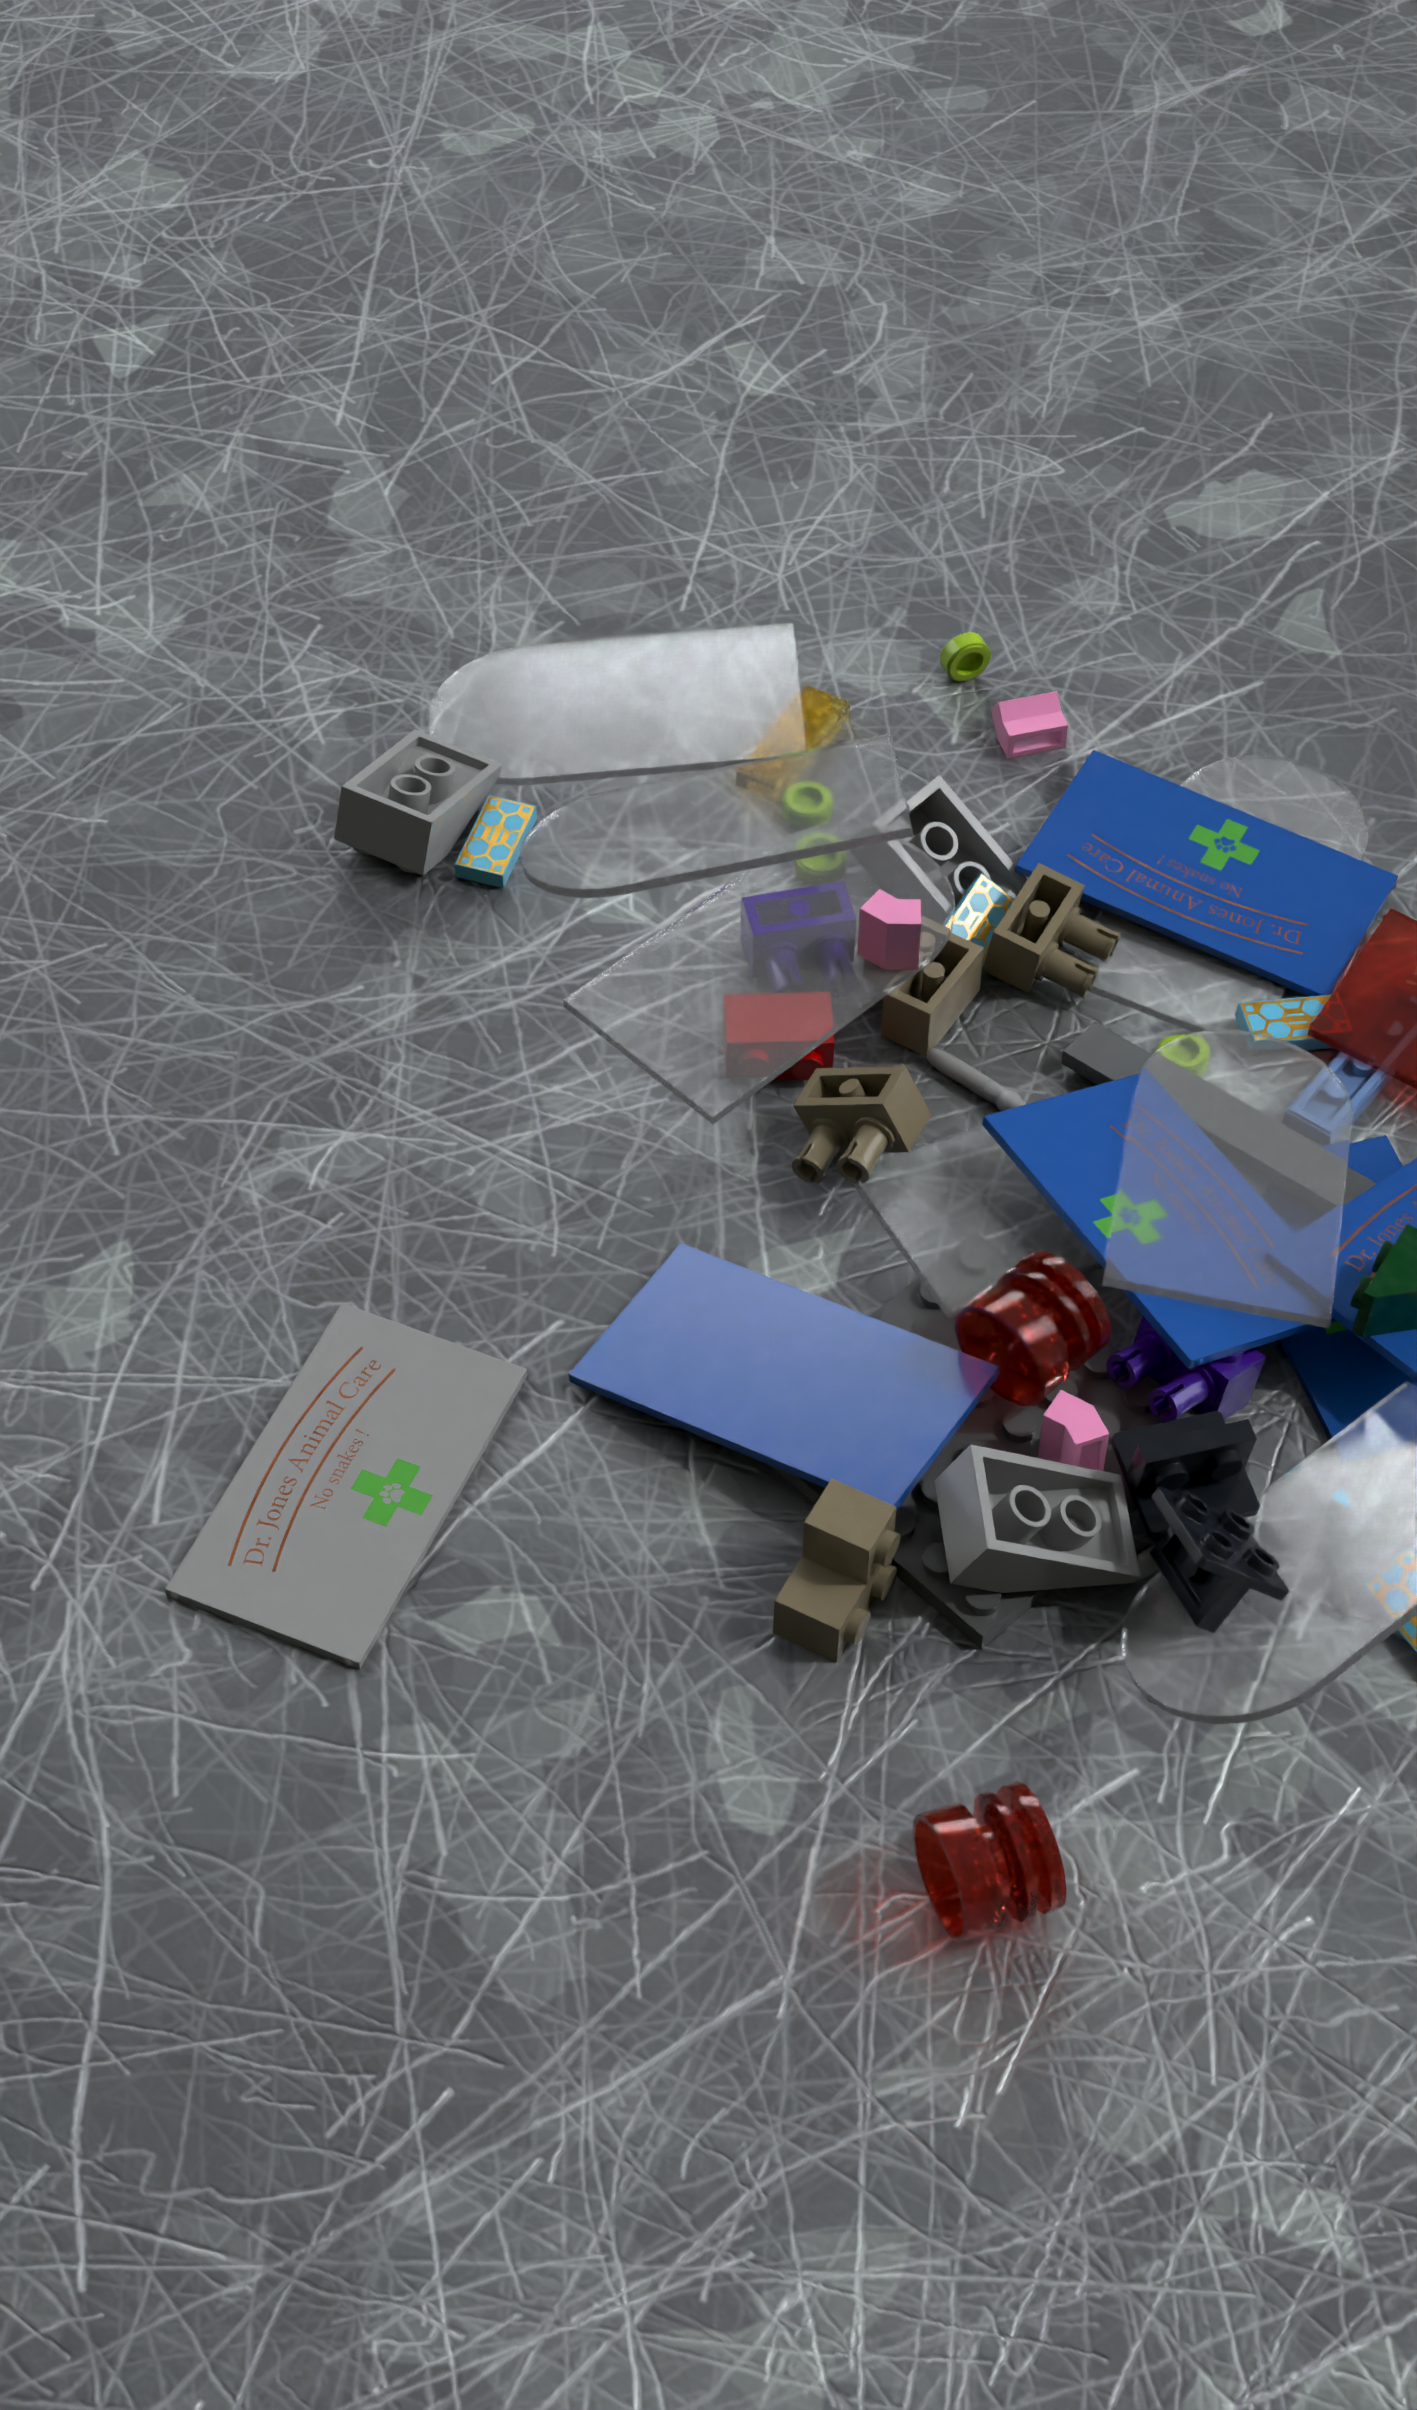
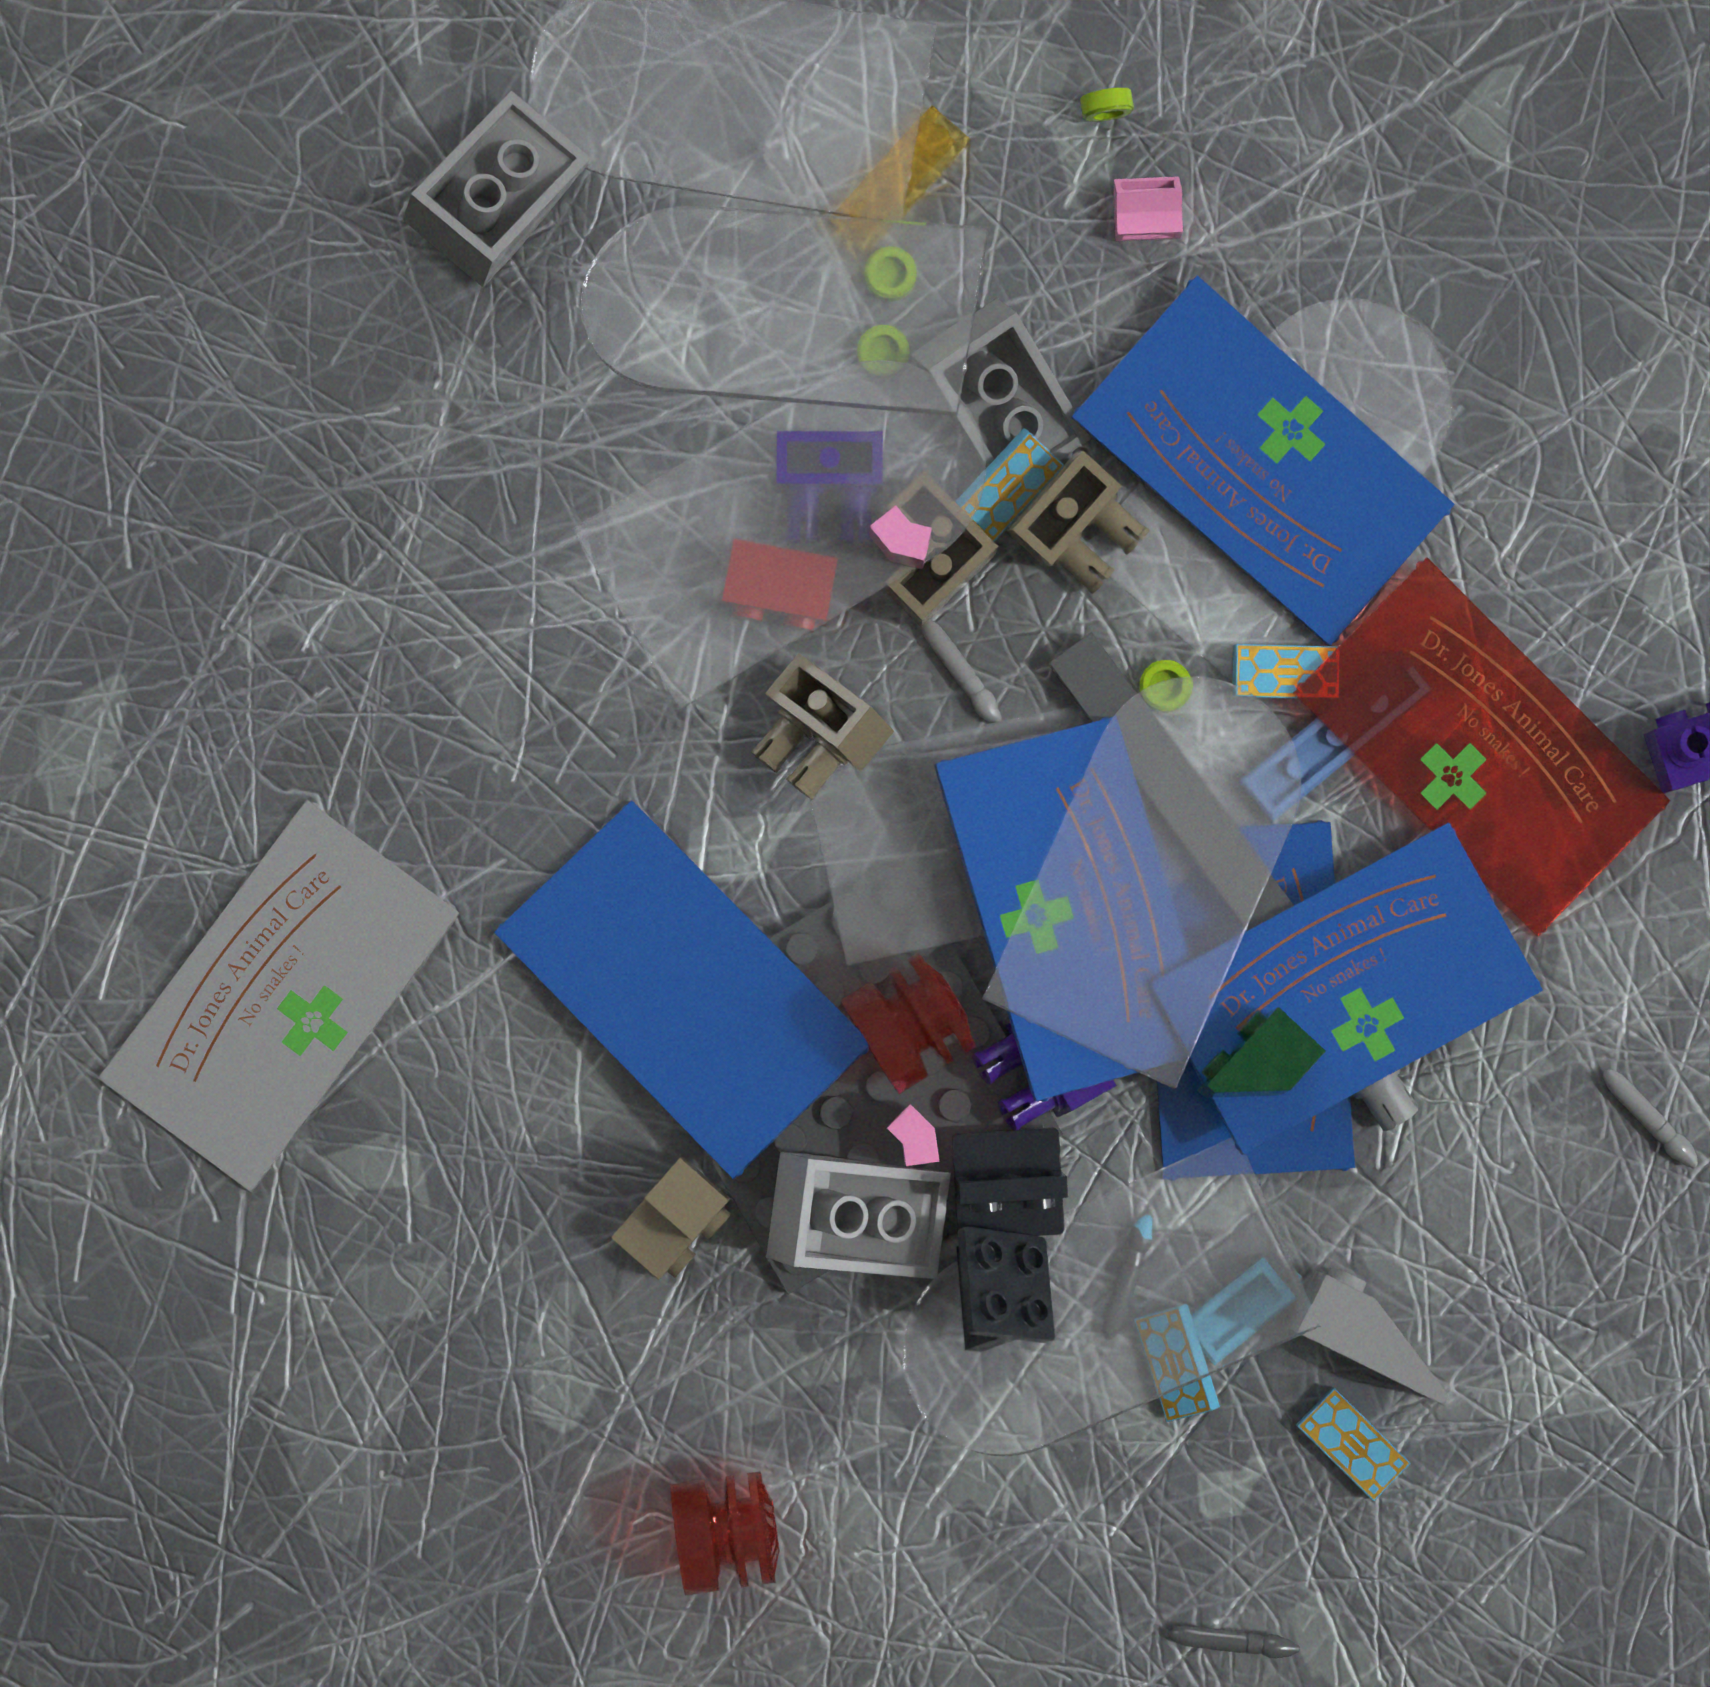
camera: 10 degrees right, 35 degrees up
medium azure tile [455,795,537,888] -> none

